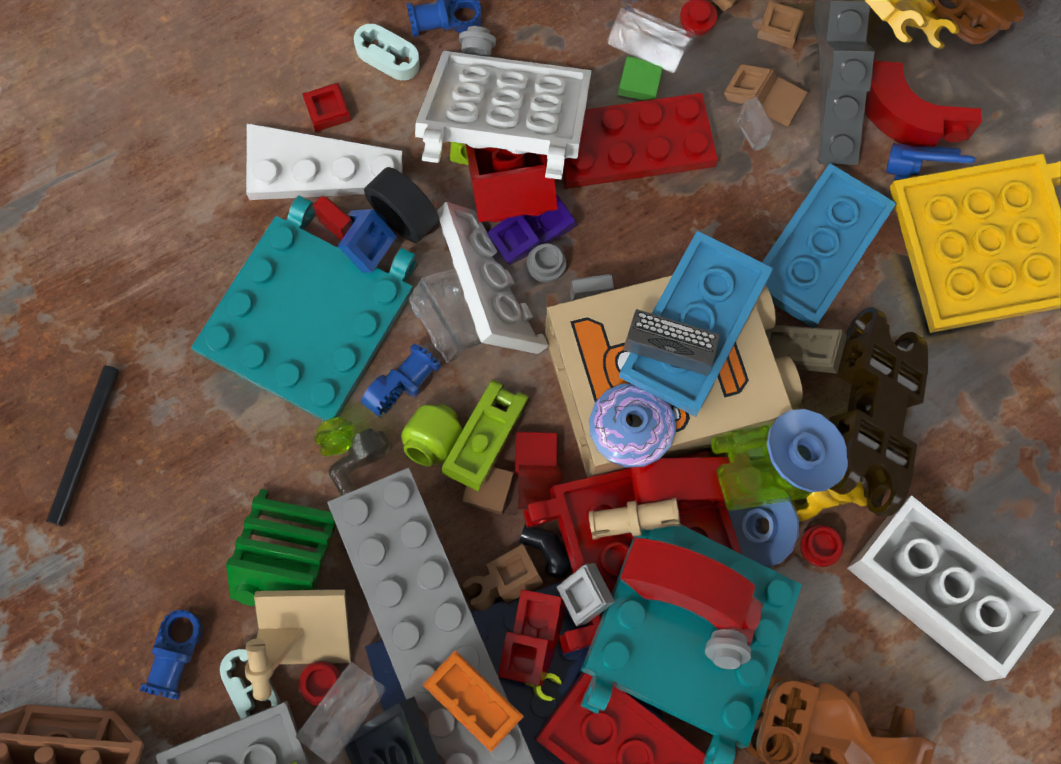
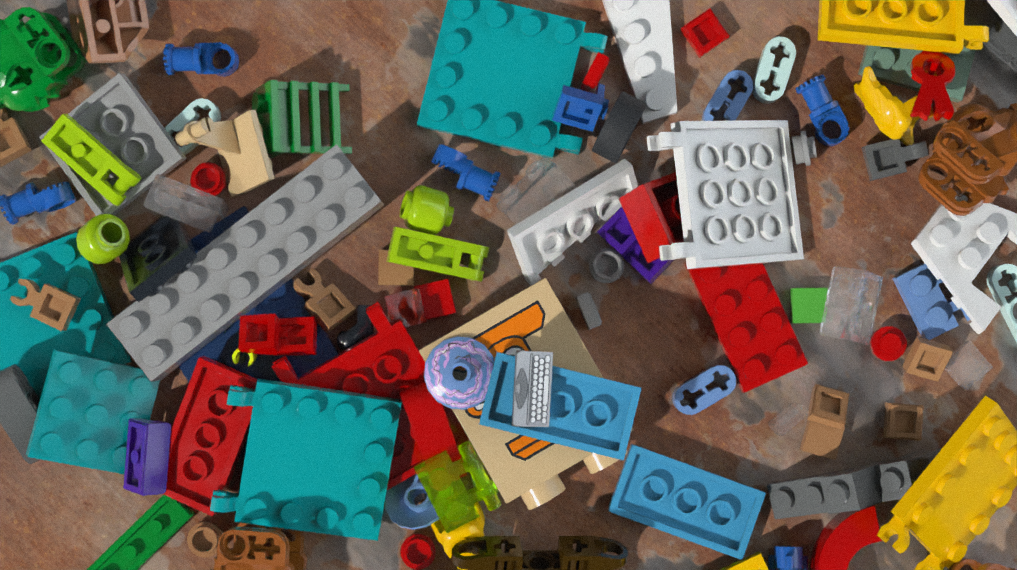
camera: 75 degrees right, 15 degrees up
clear neon green plate [314,417,359,456] -> none
clear smoke plate [329,428,393,496] -> none
orange plate [423,650,524,752] -> none
light grey tile [557,563,615,626] -> none
tan pin [589,498,681,540] -> none
red arch [620,538,763,646] -> none
light grey plate [705,629,751,669] -> none
dark tan plate [765,325,847,373] -> none
medium blue dish [767,409,848,492] -> none
none -> medium blue beam [672,365,736,415]
none -> medium blue beam [702,70,753,121]

